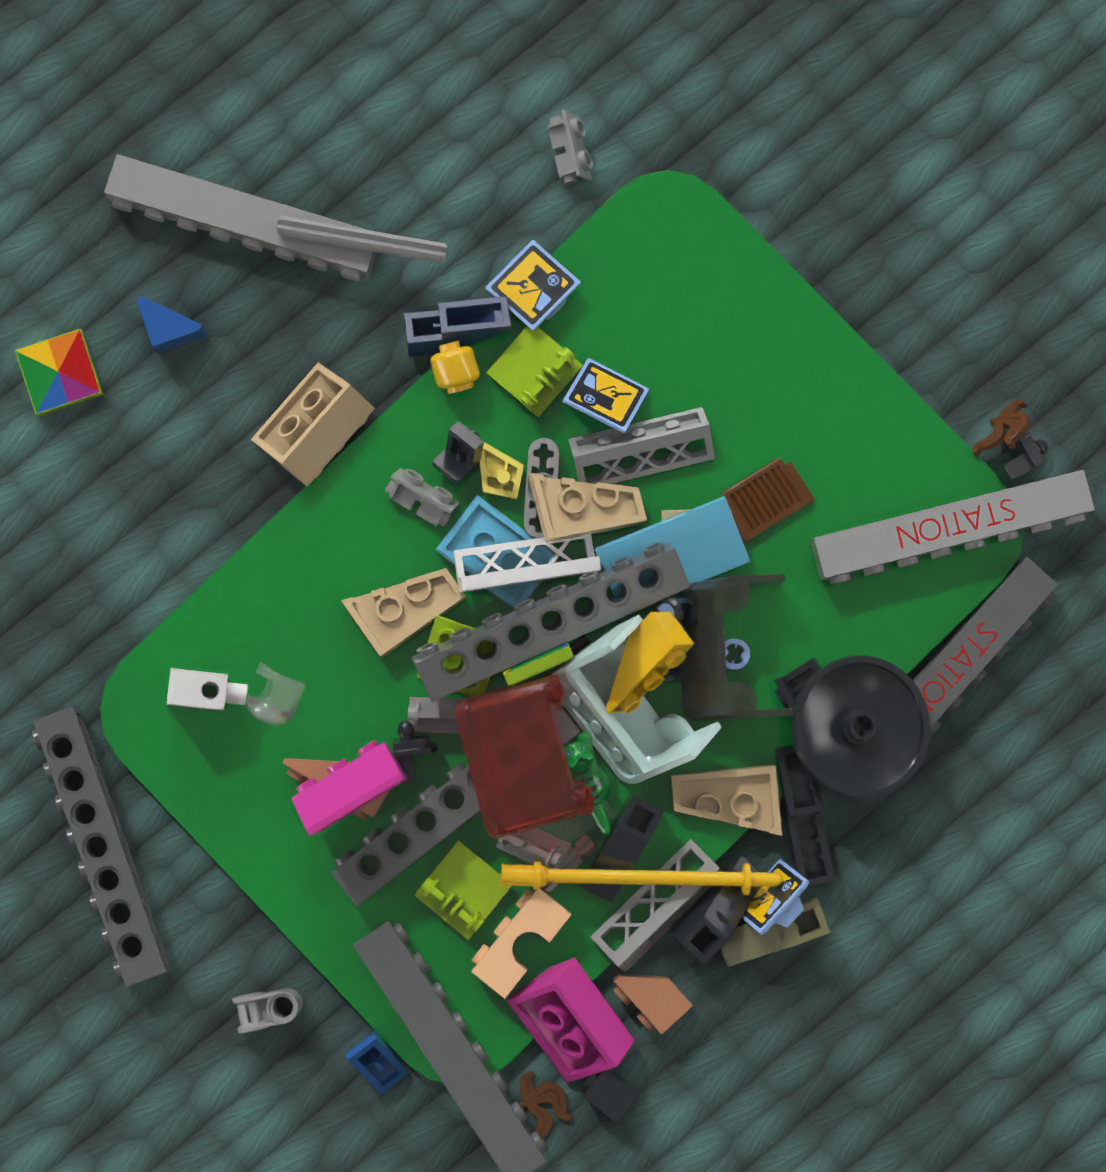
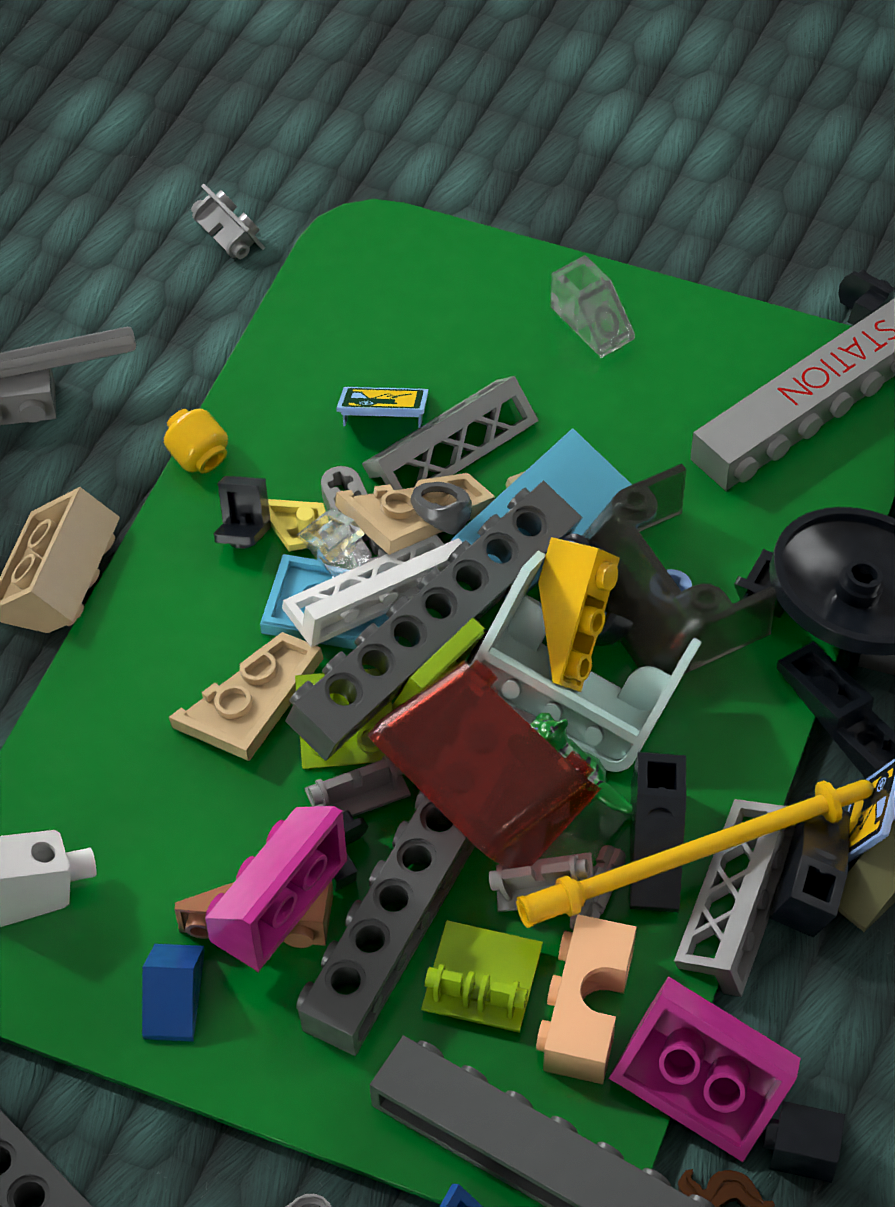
camera: 20 degrees left, 30 degrees down
clear helmet [247,661,306,726] -> none
light grey hinge [385,468,459,527] -> none
dark blue slope [404,296,511,357] -> none
piece [485,240,581,331] -> none
lime hinge [486,327,583,418] -> none
nougat slope [613,974,693,1035] -> none
tan wing [670,765,782,836] -> none
reddish brown window [721,457,815,543] -> none
reddish brown piece [972,400,1031,457] -> none
none -> blue slope [142,944,205,1041]
none -> clear slope [297,507,372,577]
none -> dark grey piece [410,482,472,535]
none -> clear slope [551,255,635,358]

